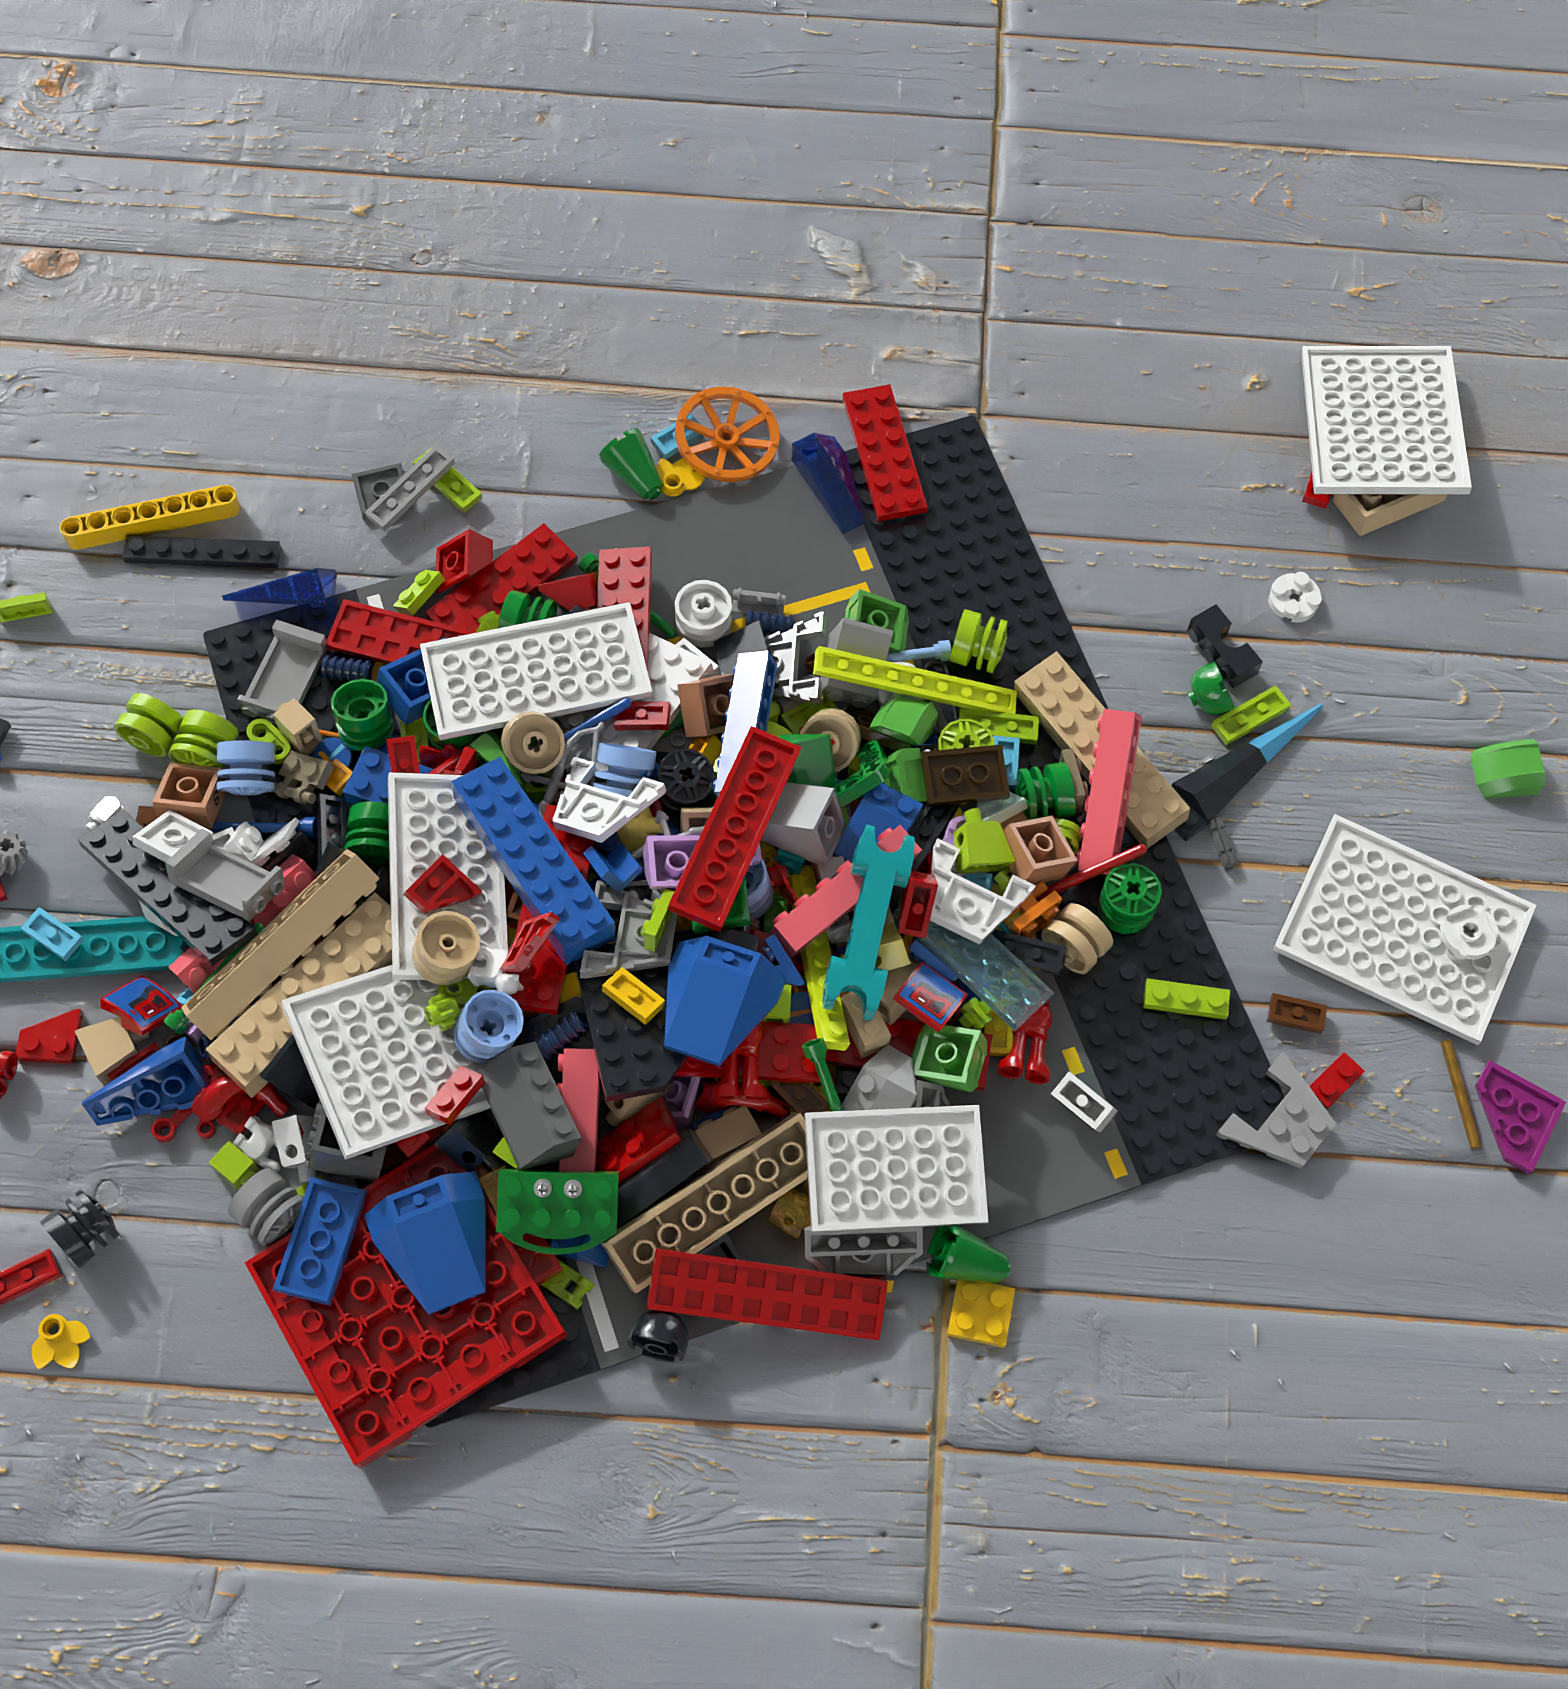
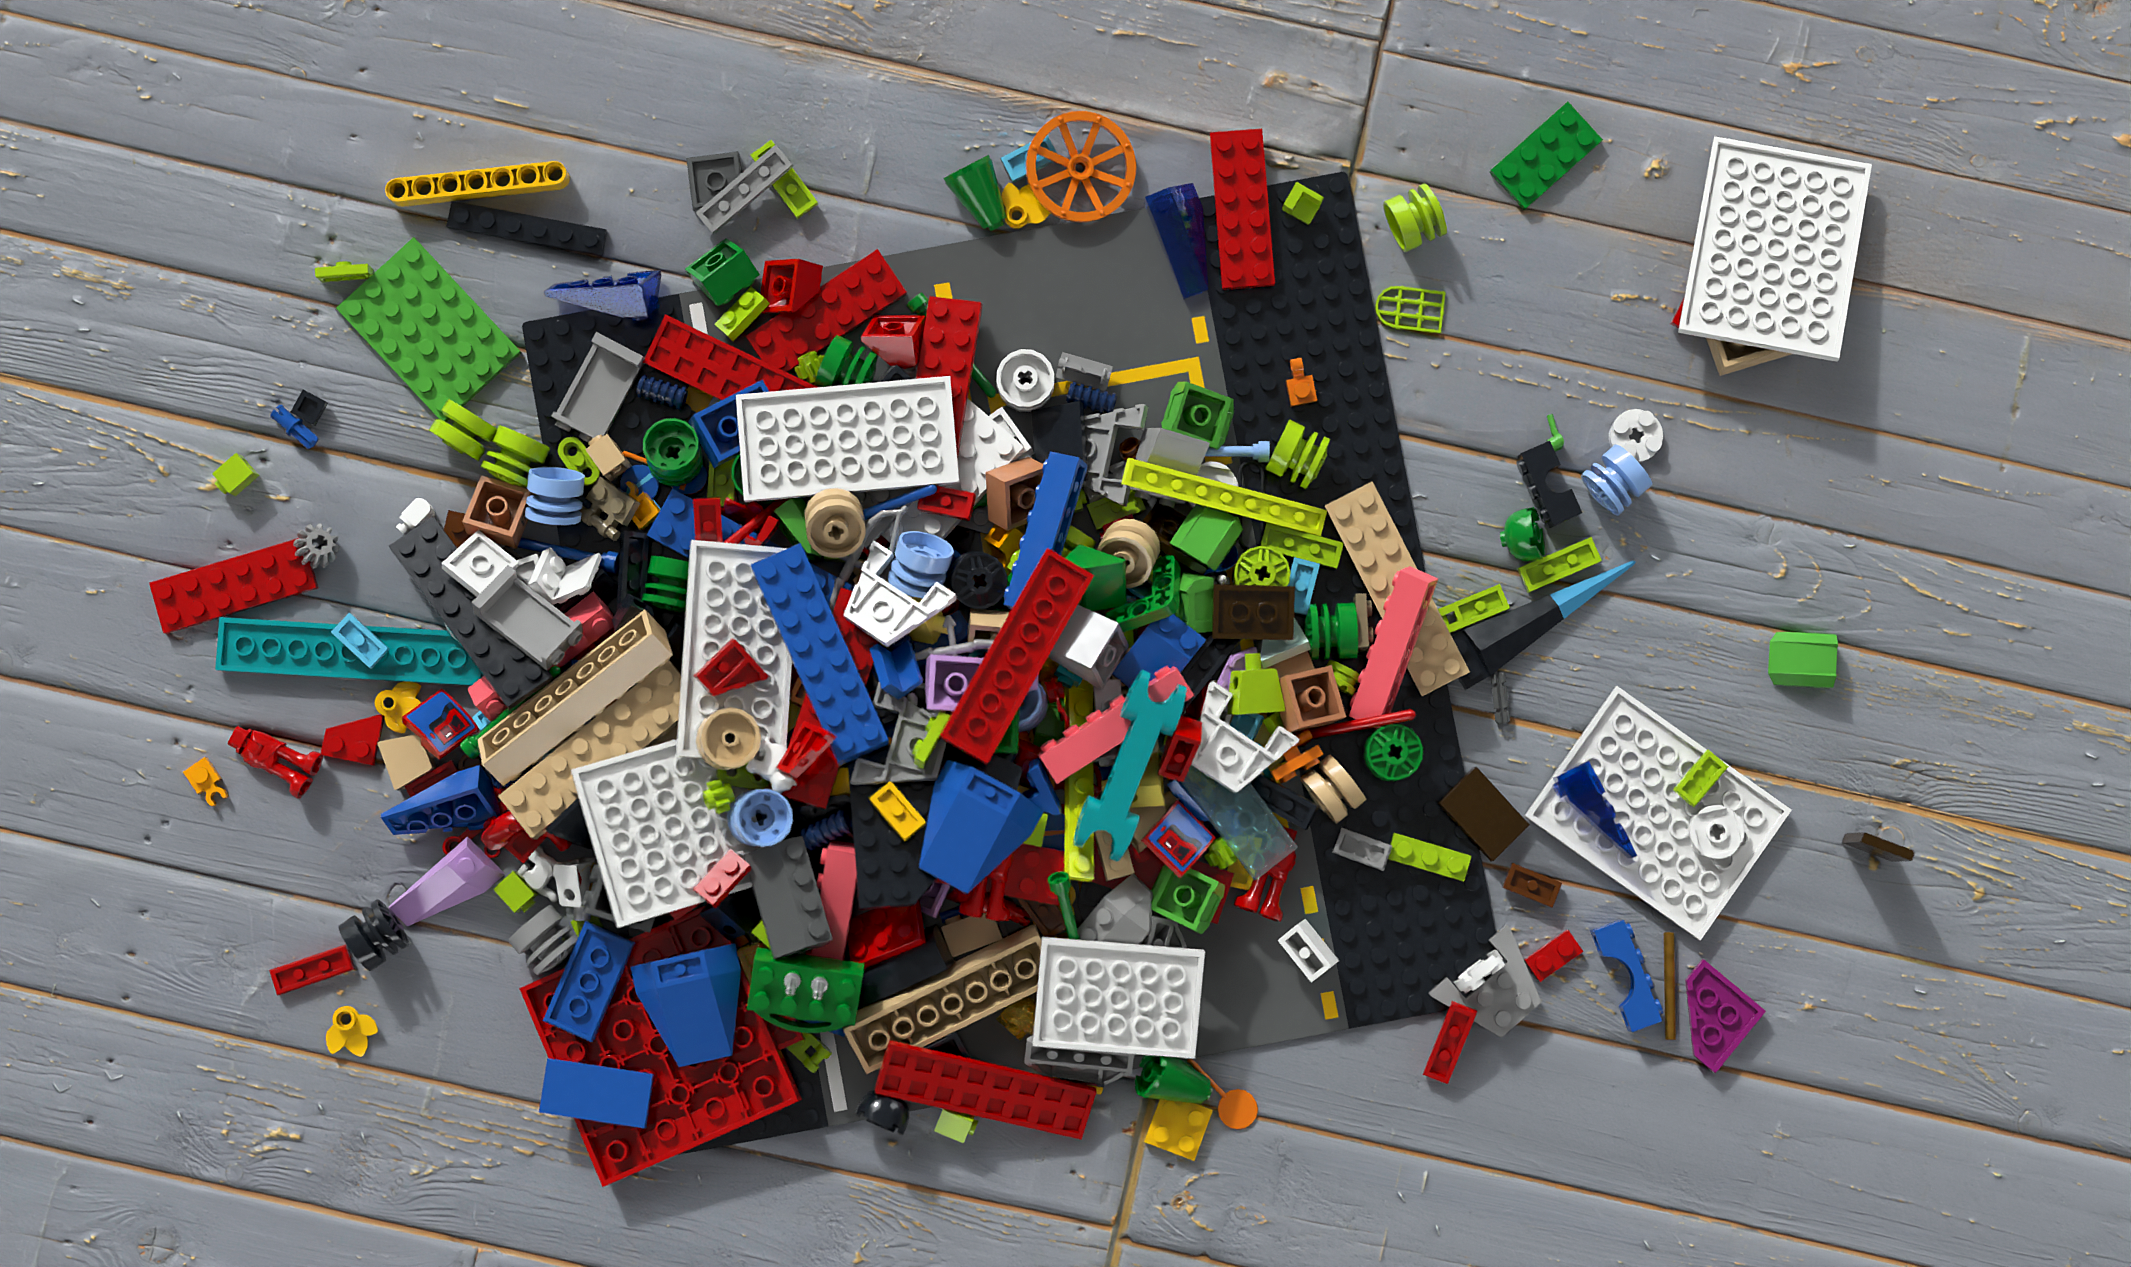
camera: 10 degrees right, 20 degrees up
none -> bright green plate [336,237,522,422]
none -> yellow plate [374,682,421,733]
none -> lavender wedge [389,837,505,926]
none -> blue tile [539,1058,655,1128]
none -> green slope [685,238,760,306]
none -> lime brick [934,1109,979,1143]
none -> orange piece [1187,1059,1258,1129]
none -> lime panel [1282,182,1324,224]
none -> orange plate [1286,358,1317,407]
none -> light grey plate [1333,828,1393,871]
none -> lime window [1375,286,1446,334]
none -> lime wheel [1383,183,1447,252]
none -> red plate [1423,1001,1477,1084]
none -> dark brown tile [1437,766,1530,862]
none -> lime plate [1438,584,1510,633]
none -> white plate [1454,950,1505,993]
none -> green plate [1489,102,1603,211]
none -> bright green hand [1546,414,1564,452]
none -> clear blue wedge [1552,760,1637,858]
none -> light blue wheel [1581,444,1652,516]
none -> blue arch [1590,920,1663,1032]
none -> lime plate [1673,749,1729,807]

